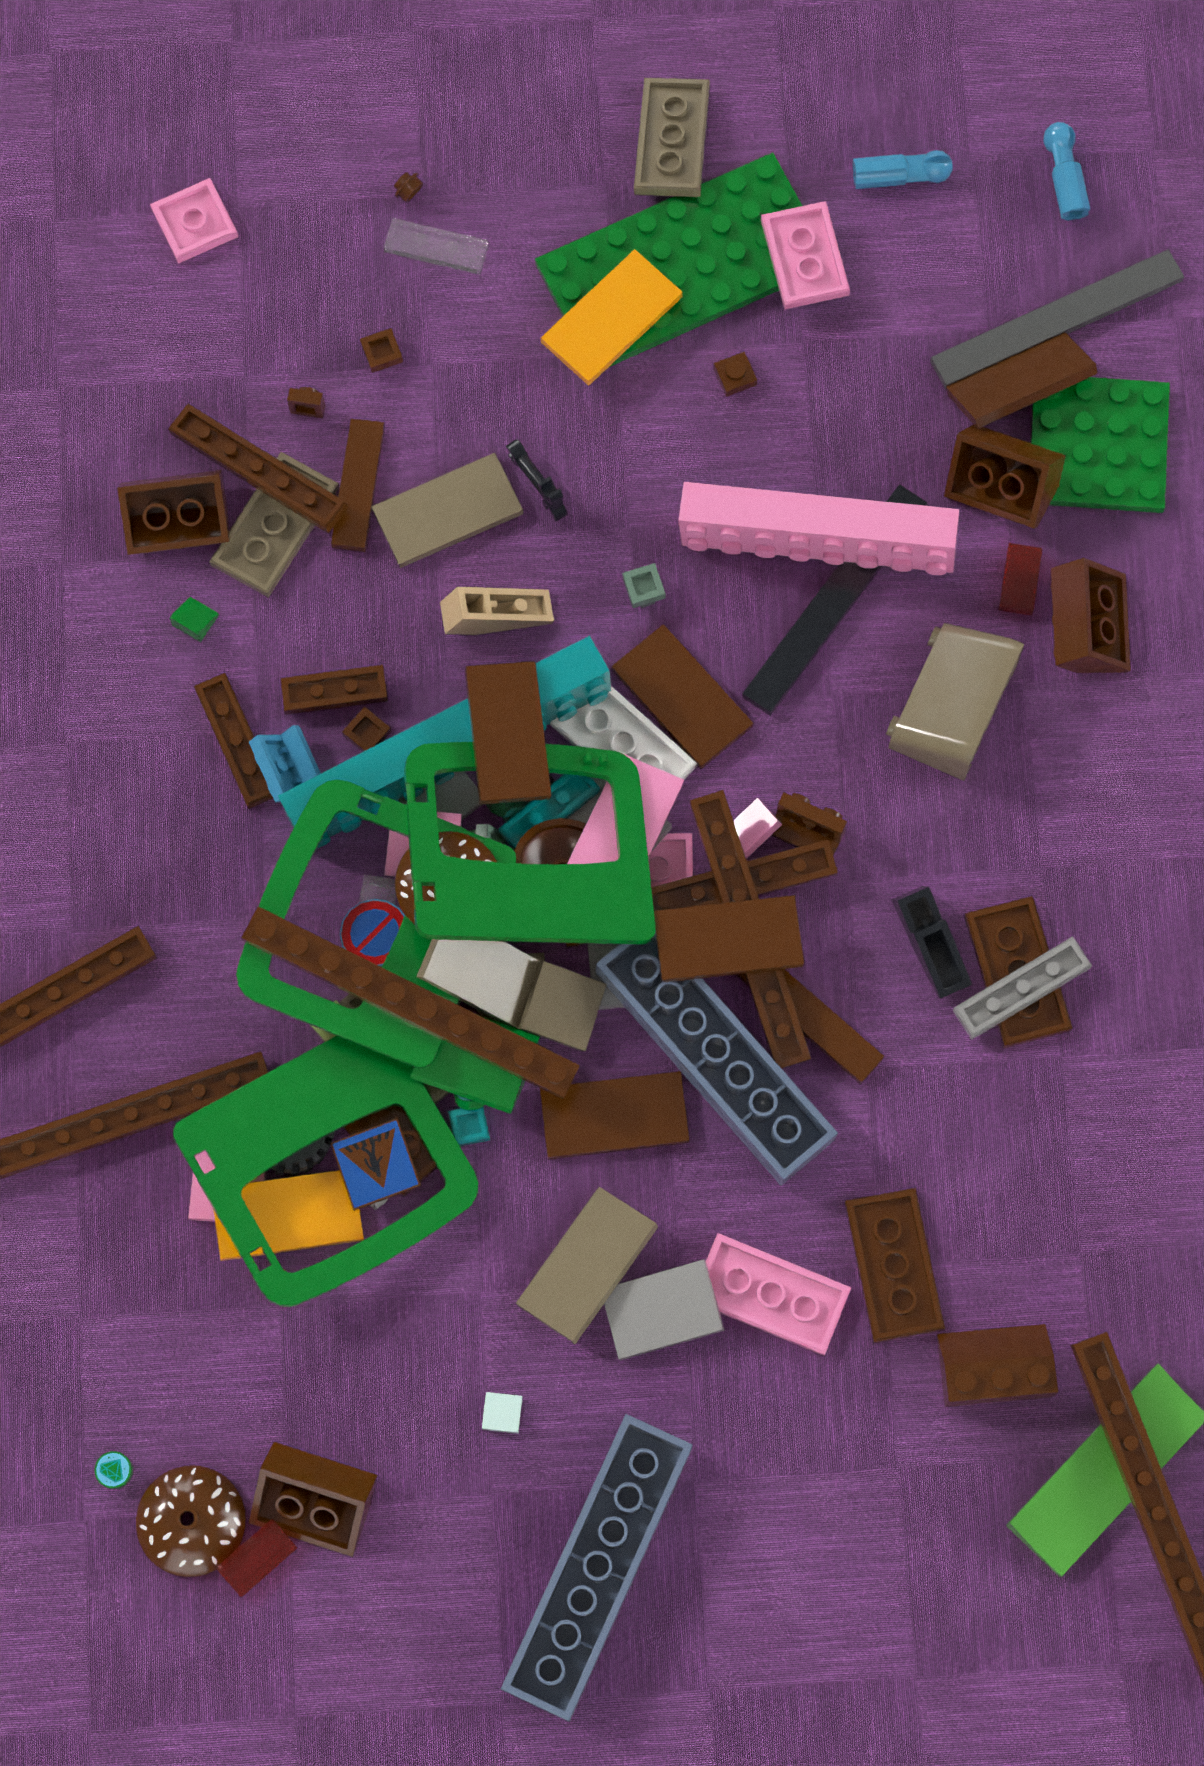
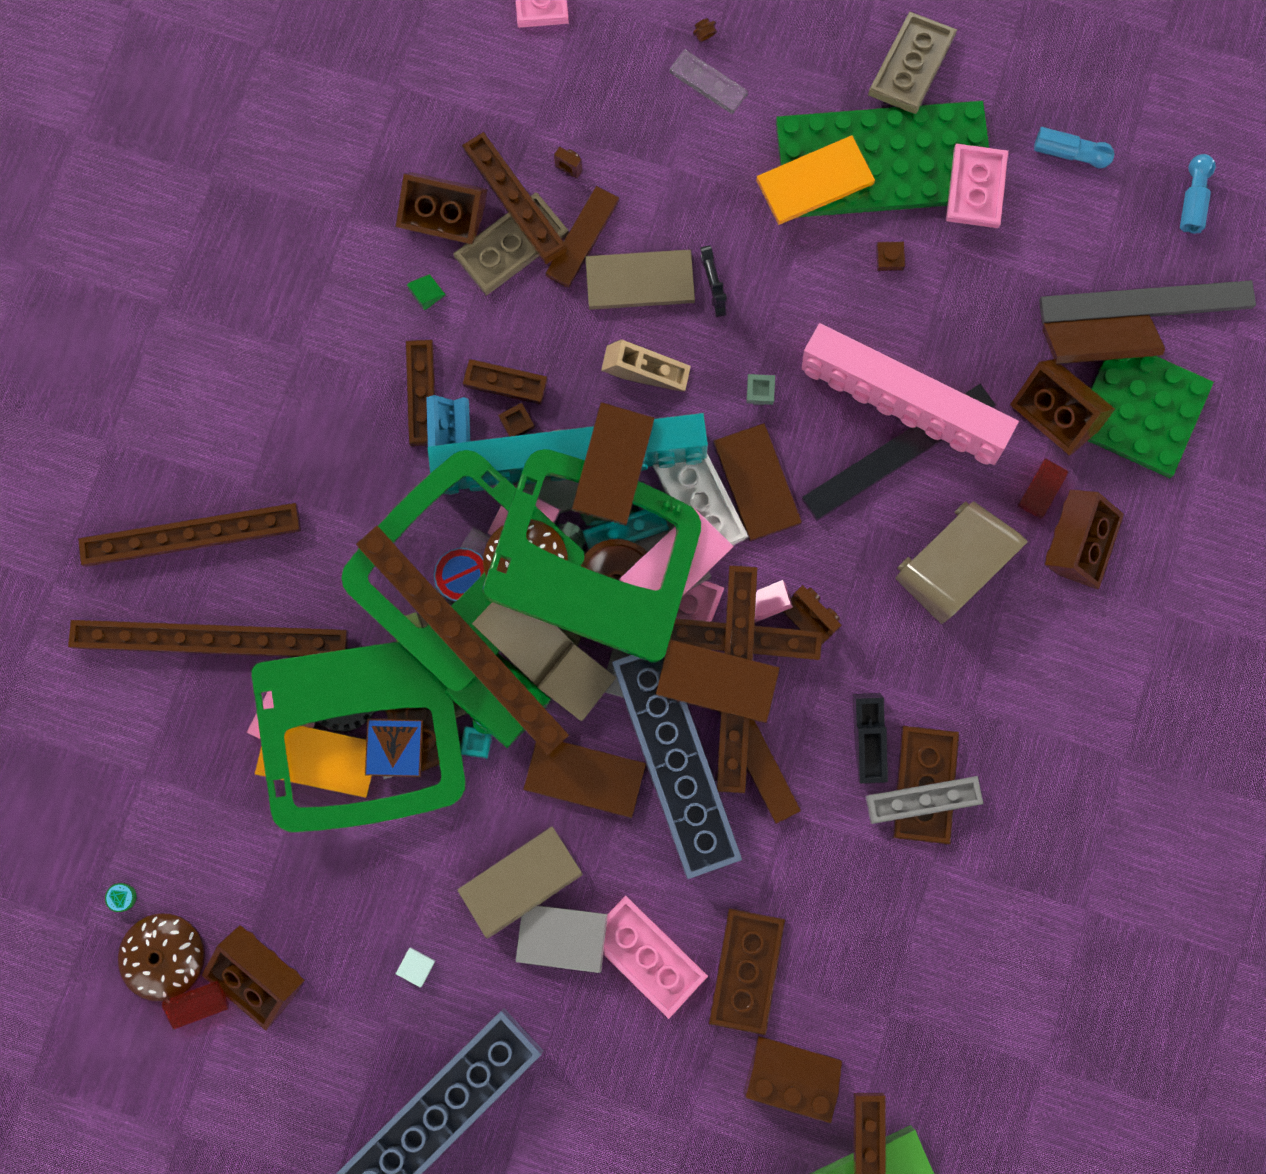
camera: 20 degrees right, 5 degrees up
reddish brown plate [360,328,403,373] -> none

